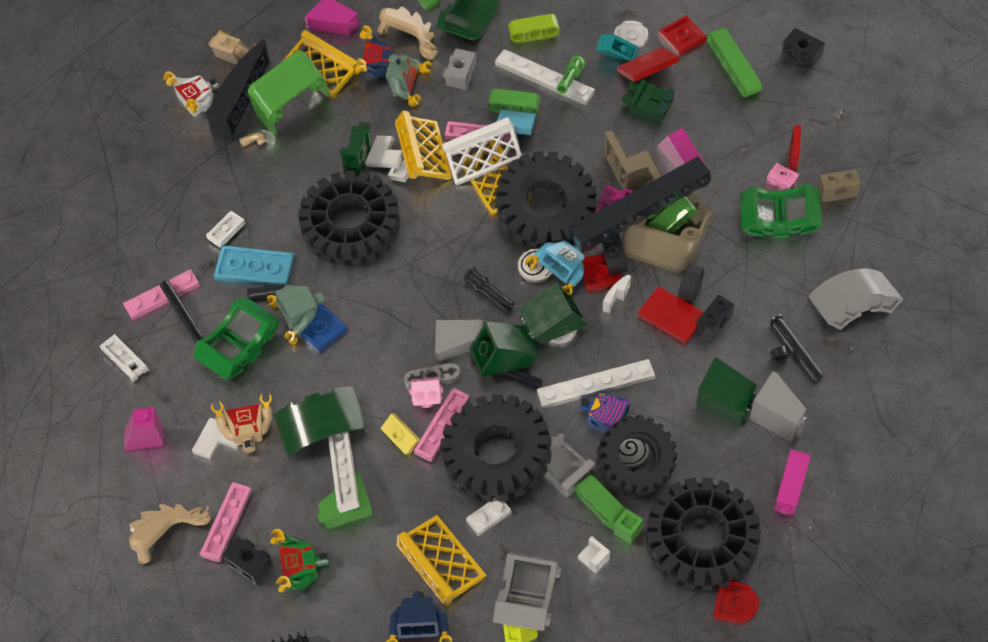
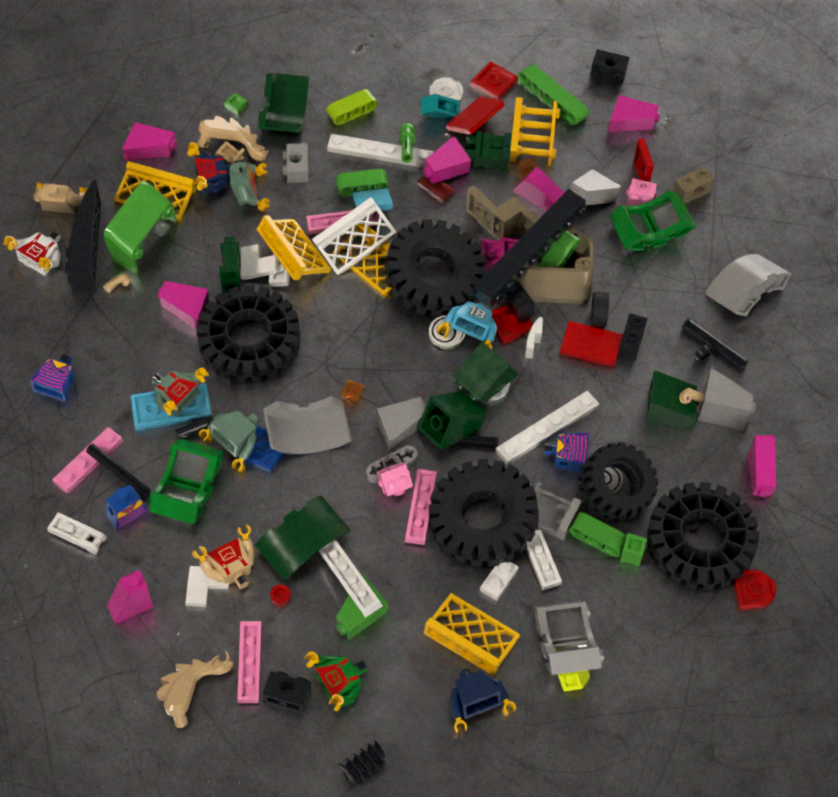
camera: 25 degrees left, 0 degrees up
white plate [206,211,246,248] -> none
light yellow plate [380,413,420,455] -> none
black pin [463,267,515,312] -> none
white panel [578,536,610,574] -> none
none -> blue torso [30,354,75,402]
none -> blue torso [105,485,149,531]
none -> torso [152,367,209,417]
none -> dark pink slope [158,281,209,329]
none -> tan bracket [214,141,245,165]
none -> light grey panel [263,396,352,454]
none -> red tile [270,584,291,606]
none -> clear orange plate [340,379,365,404]
none -> clear red tile [417,175,455,204]
none -> dark pink slope [423,137,471,184]
none -> yellow fence [509,97,560,166]
none -> clear orange plate [517,157,537,178]
none -> white plate [526,529,562,591]
none -> light grey slope [570,169,622,205]
none -> dark pink slope [608,95,661,132]
none -> tan arm [679,388,705,404]

